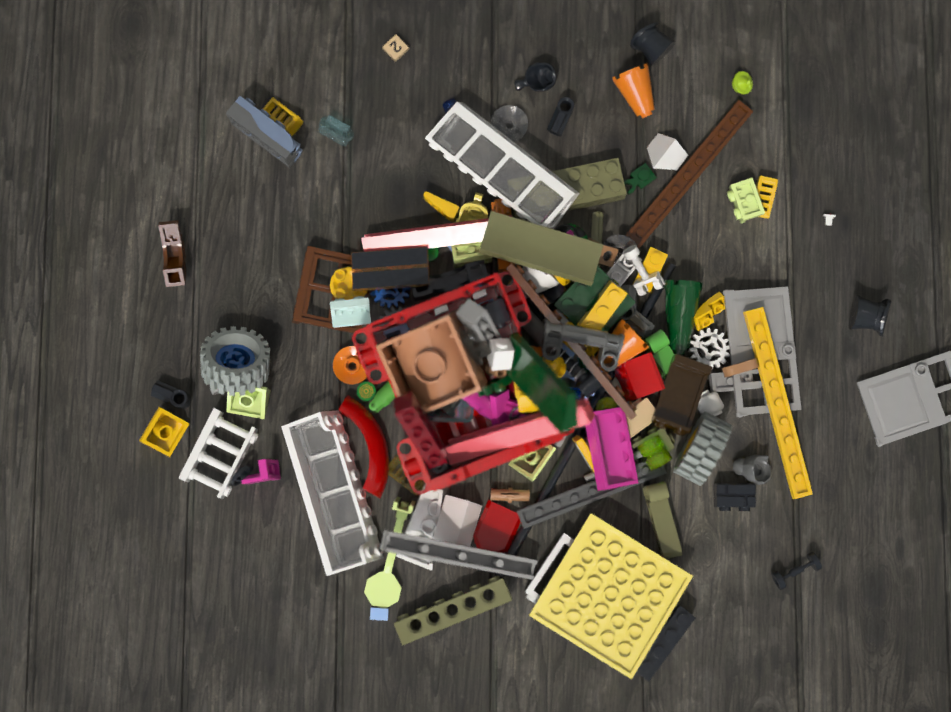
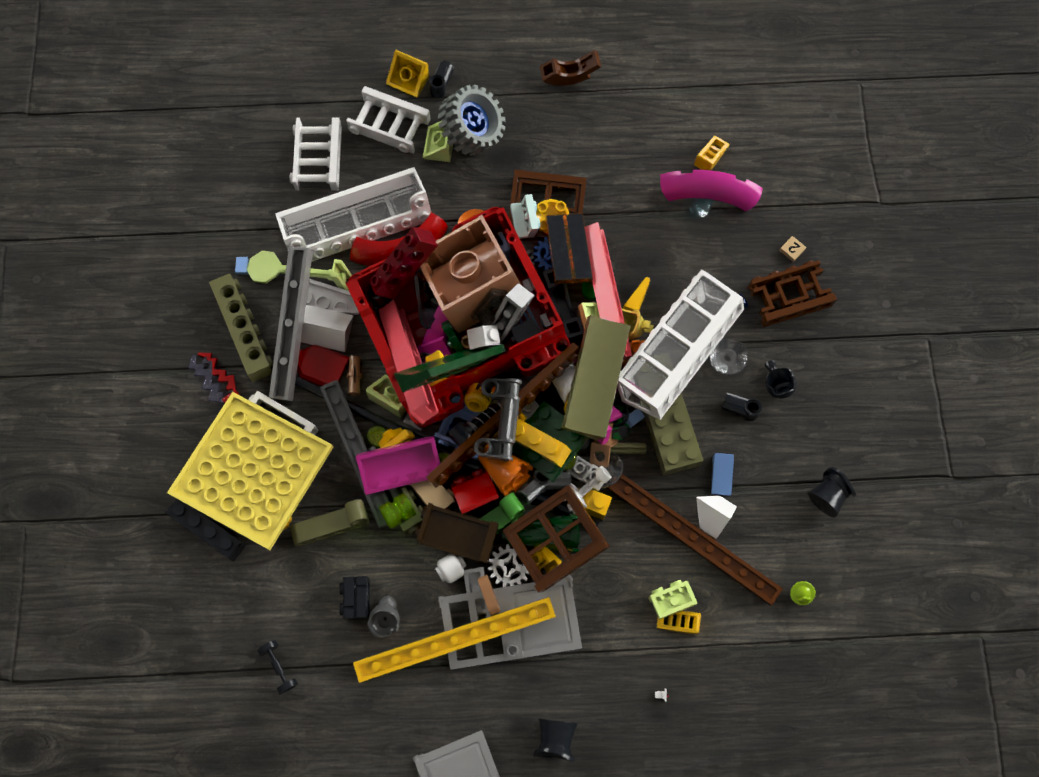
camera: 90 degrees right, 10 degrees down
piece [226,96,303,168] -> none
dark pink piece [230,459,281,486] -> none
orange cone [612,63,654,118] -> none
dark green plate [624,163,657,195] -> none
light grey wheel [673,411,732,486] -> none
none -> piece [188,353,240,406]
none -> white fence [290,118,342,191]
none -> clear neon green tile [367,426,385,446]
none -> yellow plate [378,428,403,448]
none -> reddish brown window [502,485,610,593]
none -> light blue piece [624,409,645,428]
none -> dark pink brick [660,170,762,212]
none -> medium blue slope [711,453,734,496]
none -> reddish brown fence [747,260,837,328]

